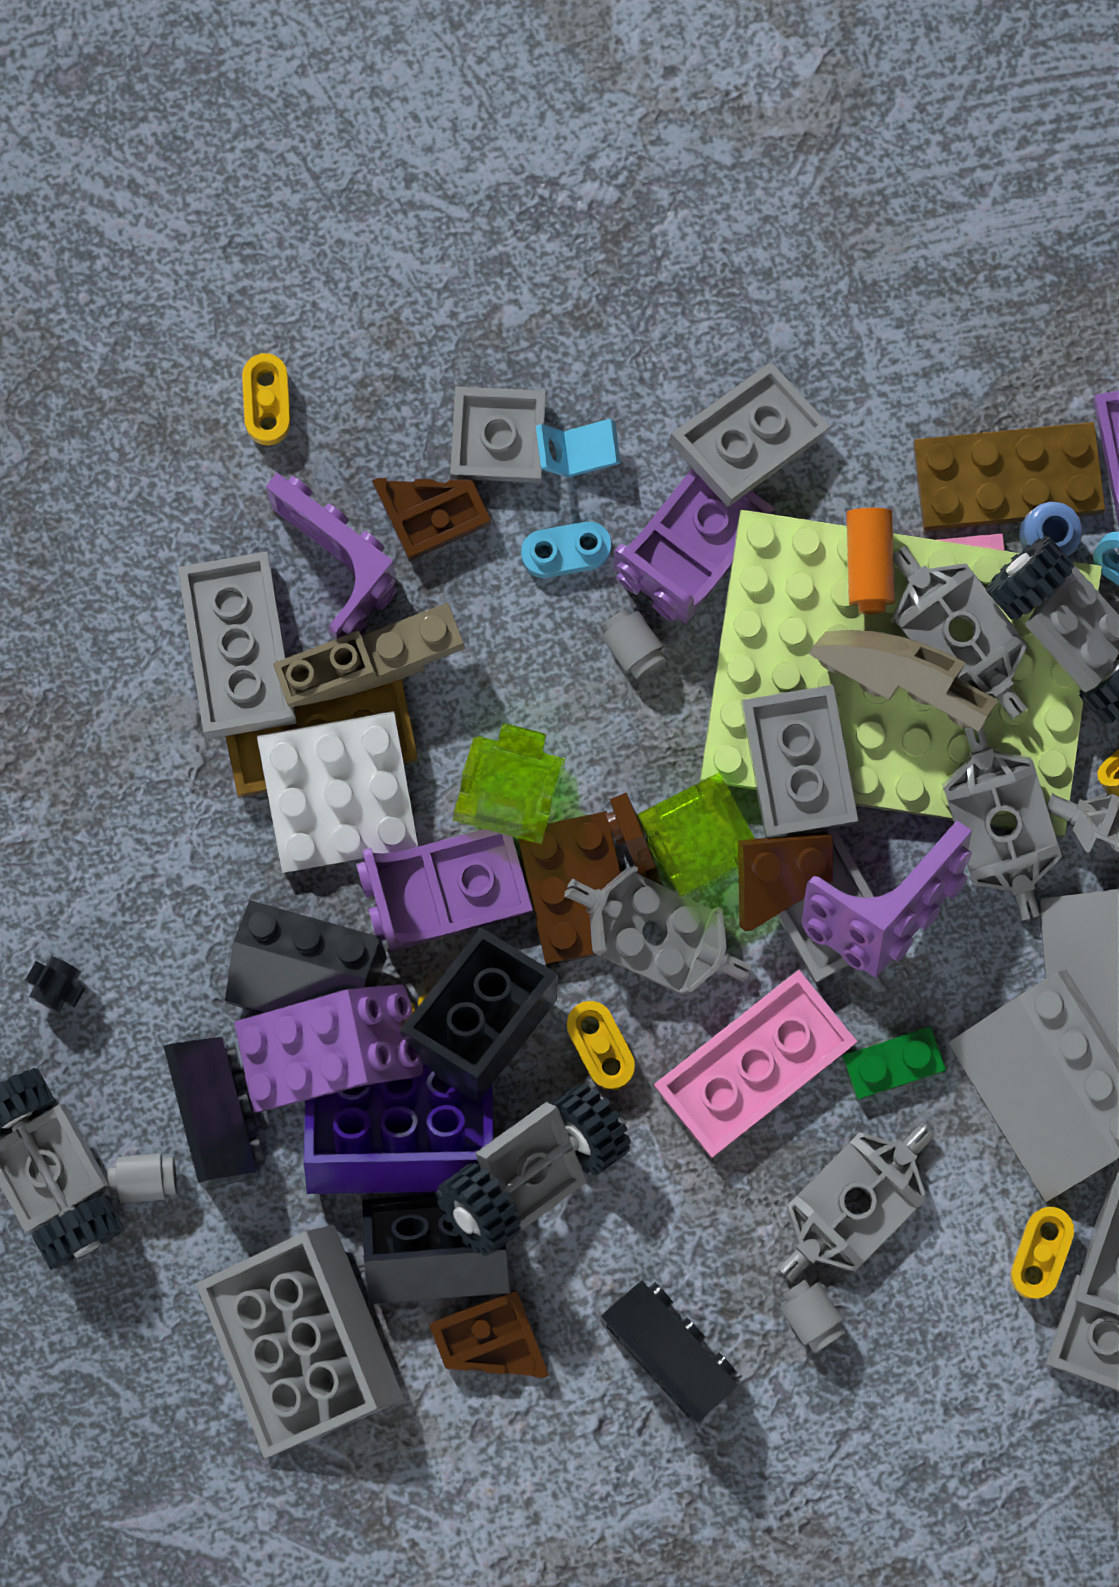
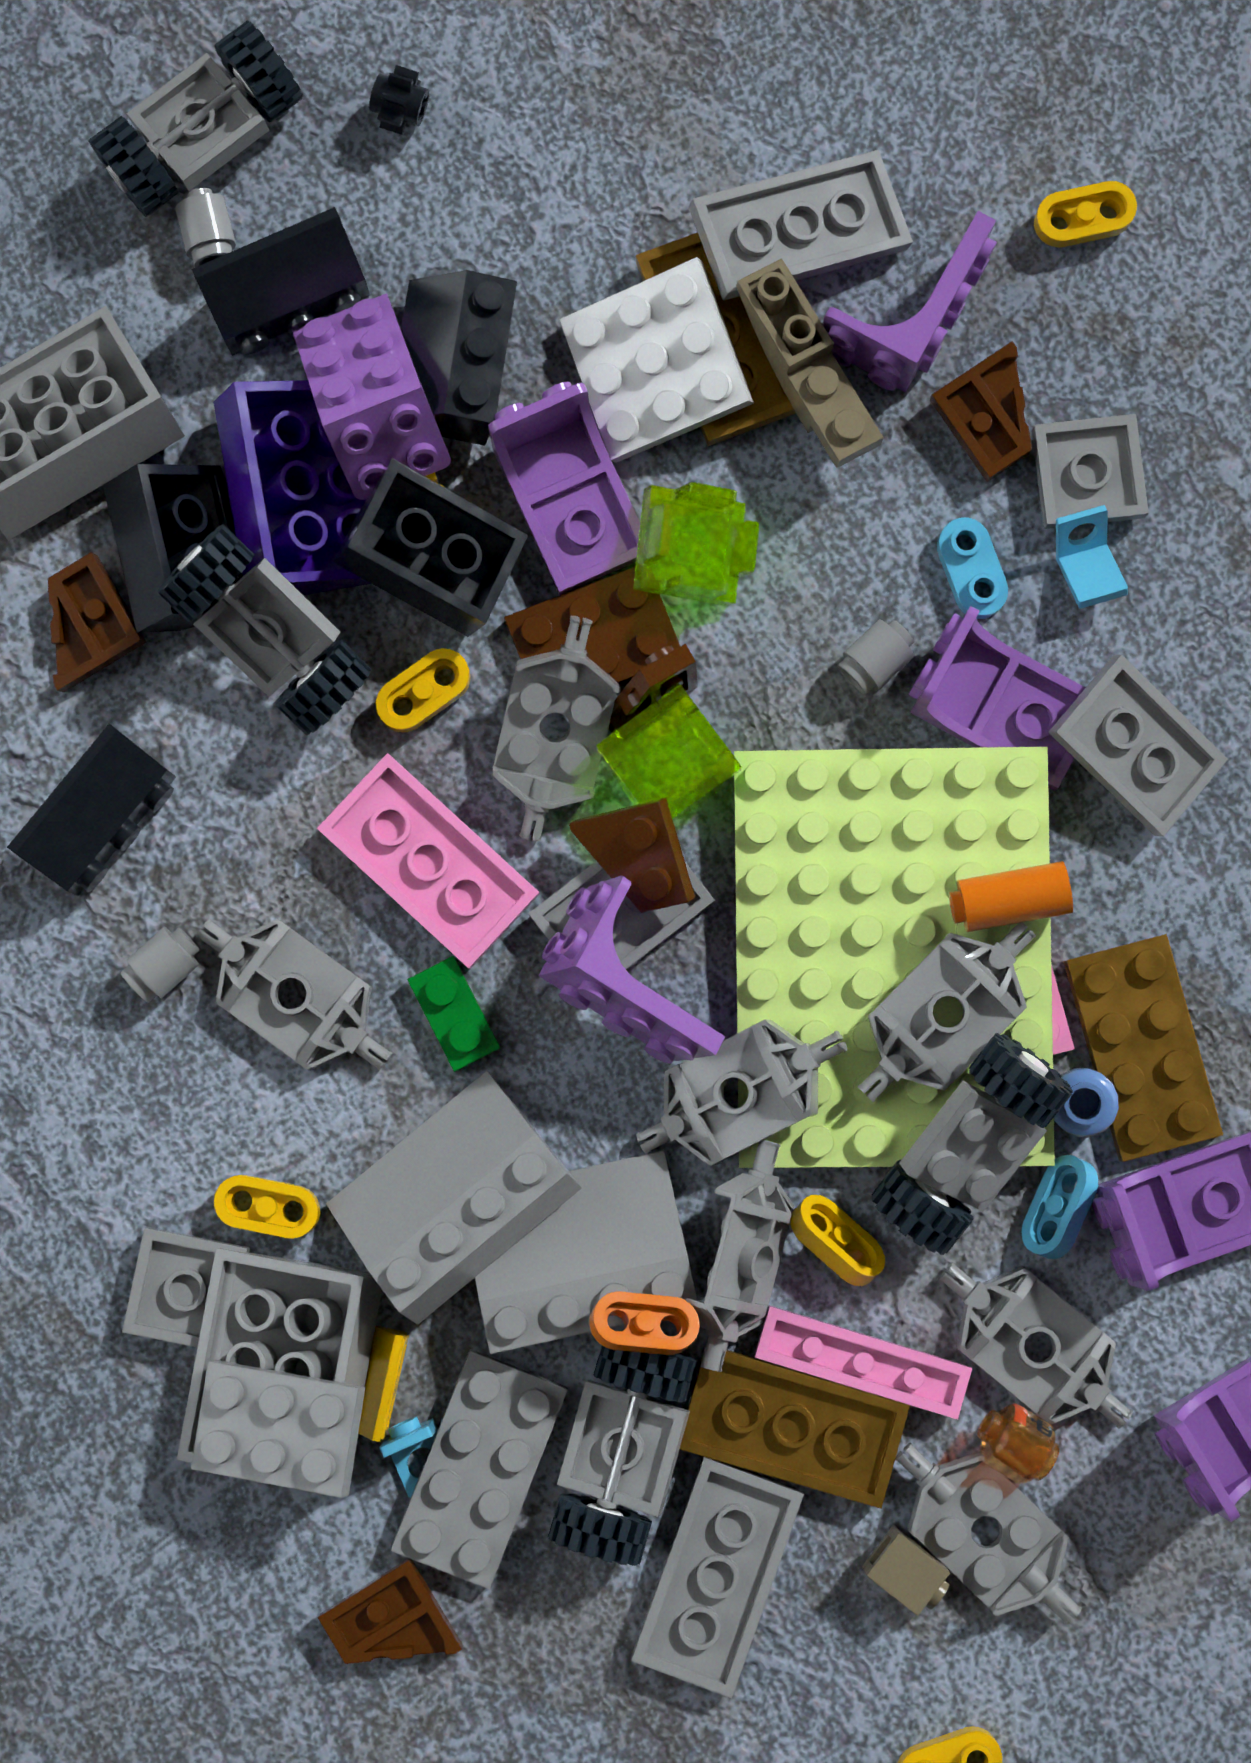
camera: 80 degrees right, 5 degrees up
light grey plate [741,685,858,838] -> none
dark tan slope [809,630,998,732] -> none

